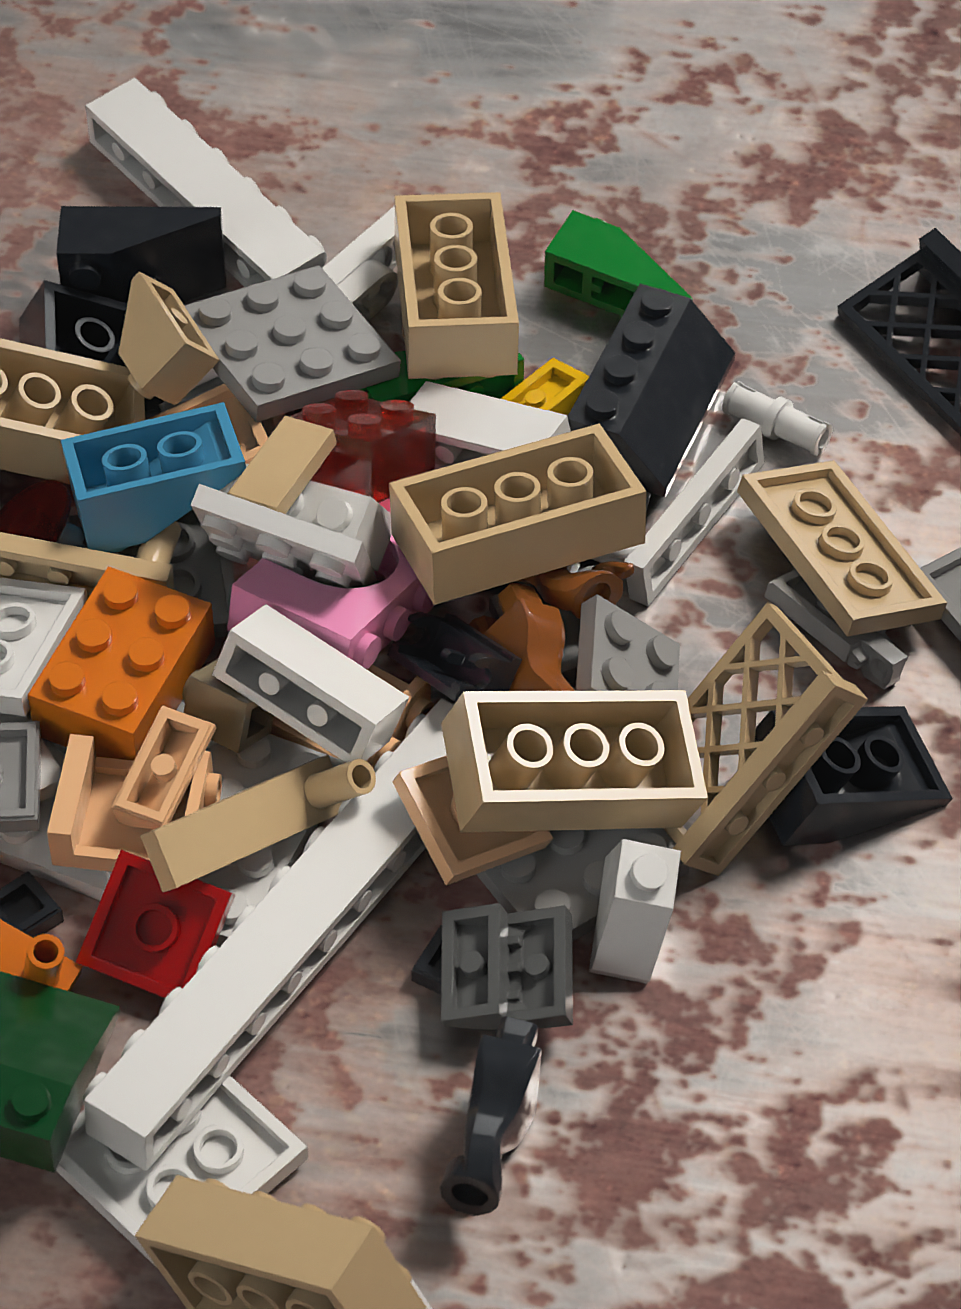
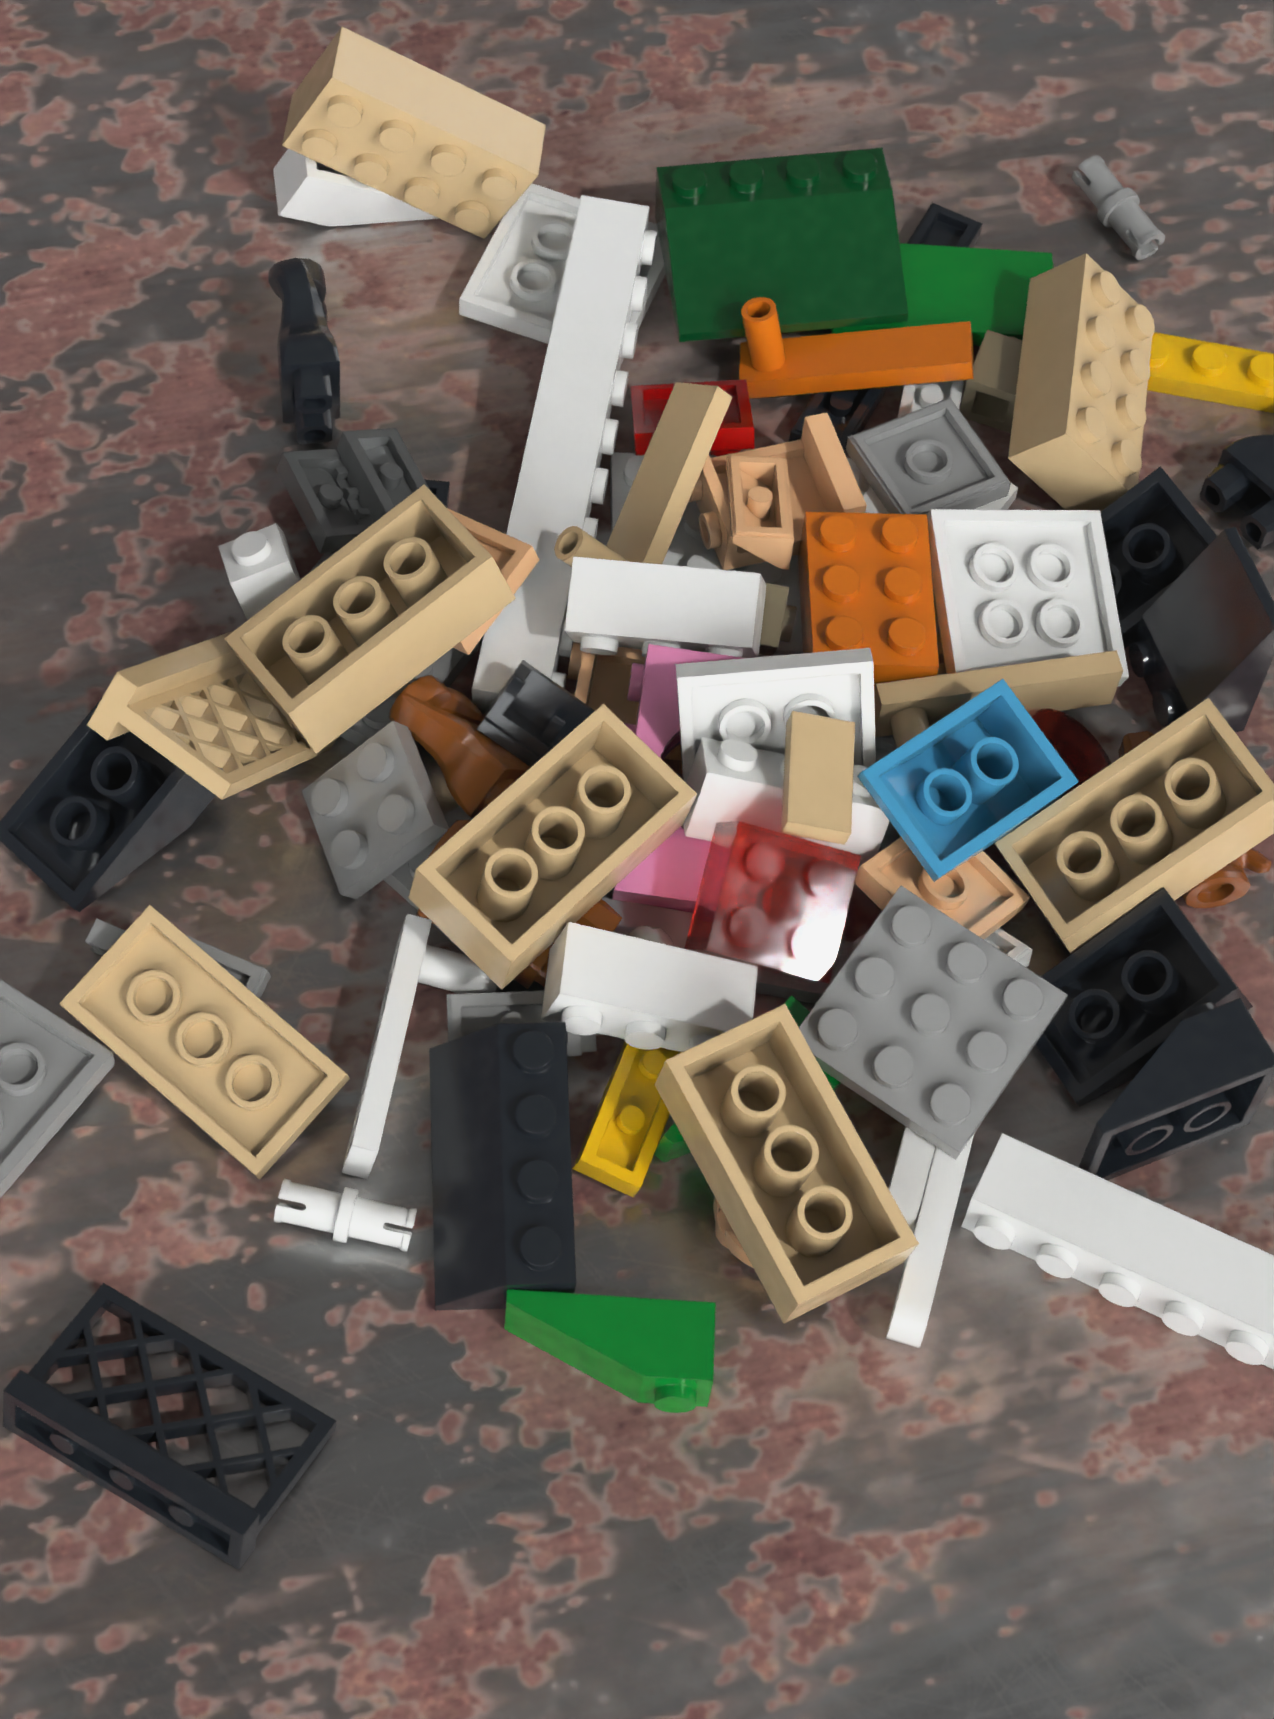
camera: 150 degrees right, 5 degrees up
tan slope [119,272,220,406] -> none

